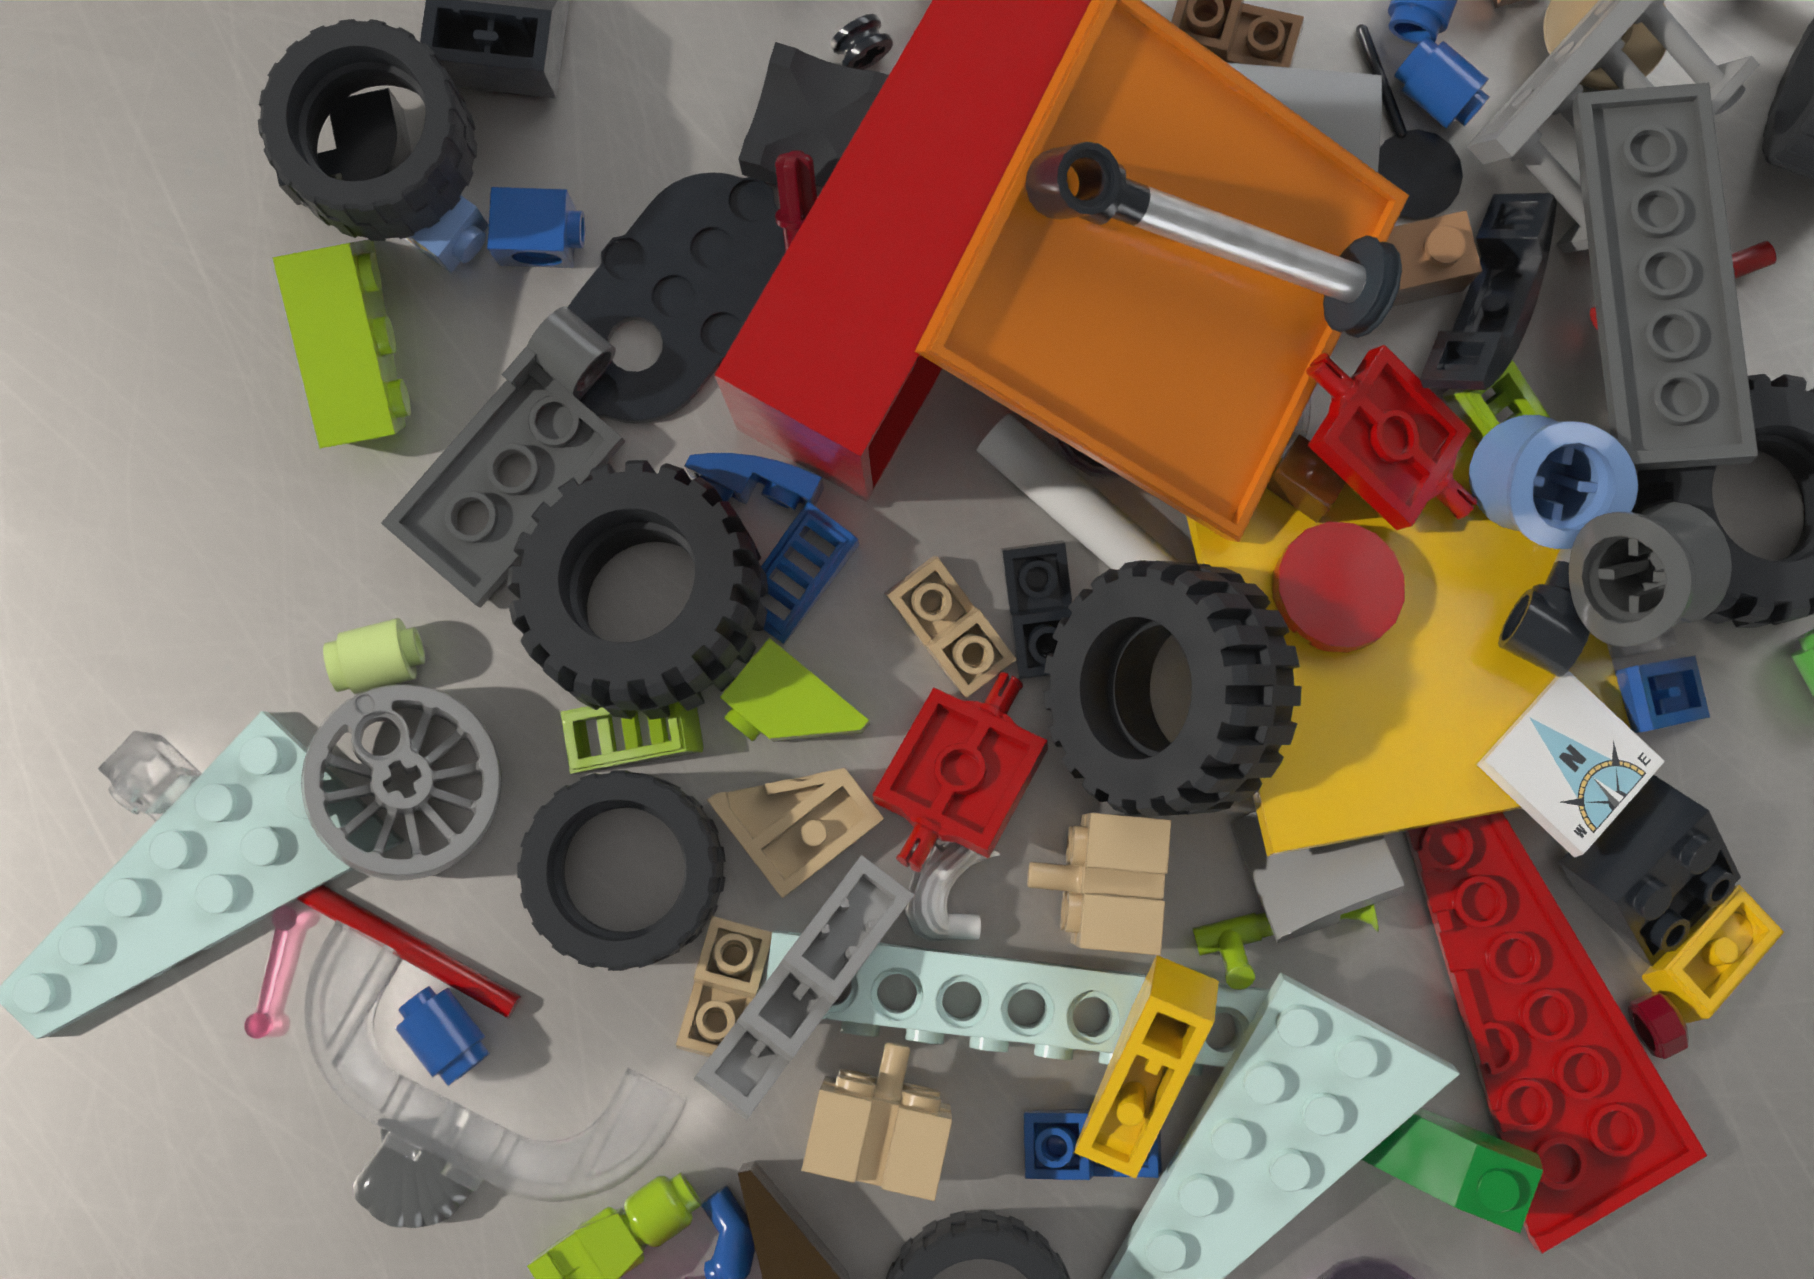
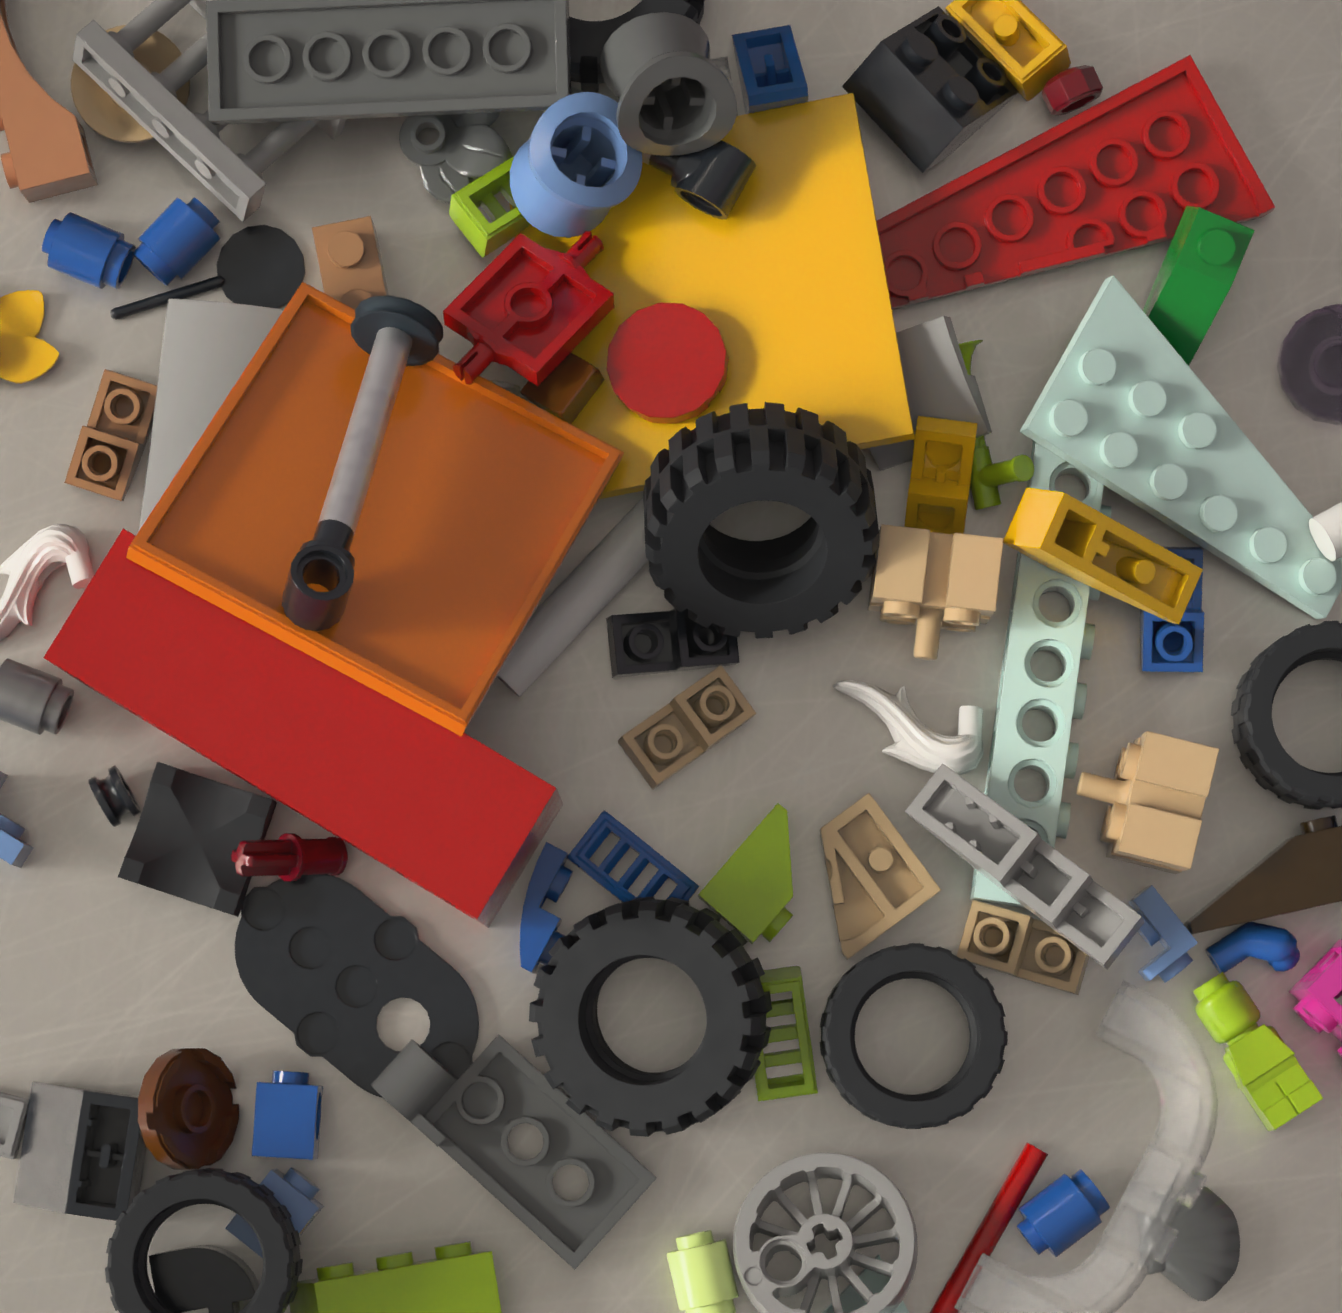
camera: 90 degrees left, 0 degrees up
red plate [872,672,1048,872] -> none
black slope [1420,193,1557,390] -> none
white tile [1476,671,1665,857] -> none
none -> reddish brown tile [138,1048,239,1170]
none -> dark grey plate [399,112,513,204]
none -> yellow slope [904,416,978,535]
none -> medium blue bracket [1128,885,1198,983]

